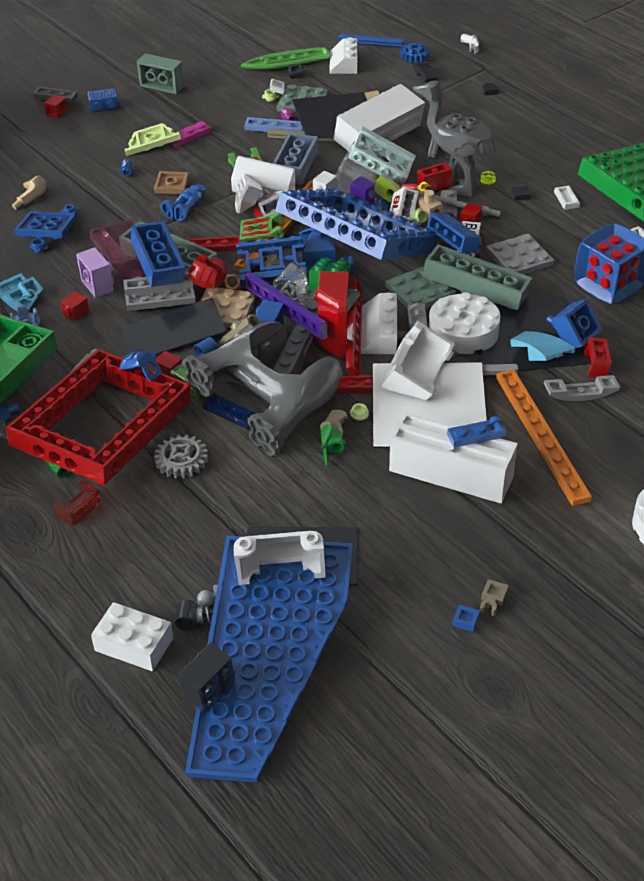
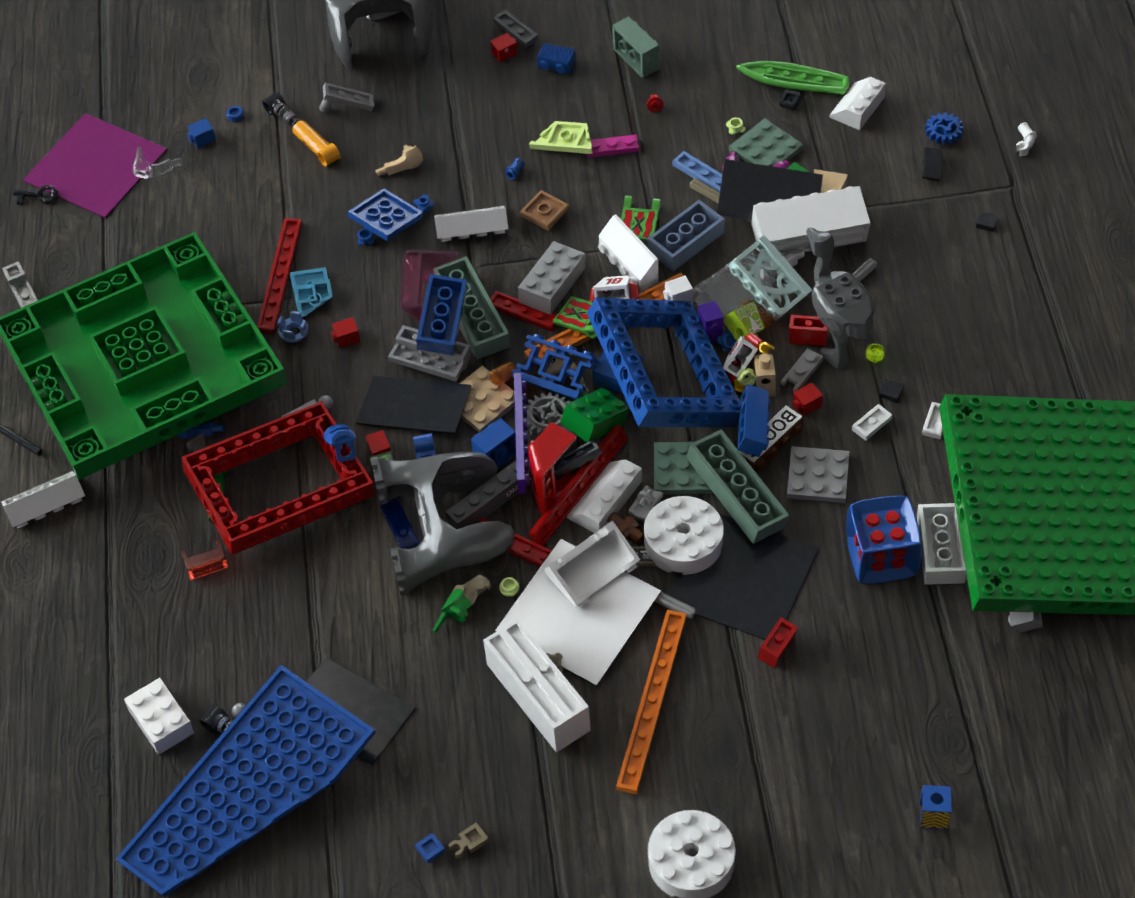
camera: 35 degrees right, 10 degrees up
lavender brick [77,247,114,298] -> none
light grey gear [154,435,208,479] -> none
blue piece [160,184,206,221] -> none
black brick [178,642,235,712] -> none
red piece [189,254,228,289] -> none
dark tan piece [220,314,261,346] -> none
white windscreen [234,531,325,585] -> none
white wedge [235,173,263,214] -> none
white tile [270,78,285,94] -> none
clear animal [274,262,308,306] -> none
blue axle [338,34,404,47] -> none
light grey bar [418,191,501,217] -> none
blue plate [447,416,507,448] -> none
medium azure slope [510,331,575,361] -> none
light grey slope [544,375,620,401] -> none
blue piece [546,299,603,348] -> none
none -> white slope [434,206,508,241]
none -> light grey brick [518,241,585,315]
none -> red plate [647,94,664,113]
none -> white plate [852,404,892,441]

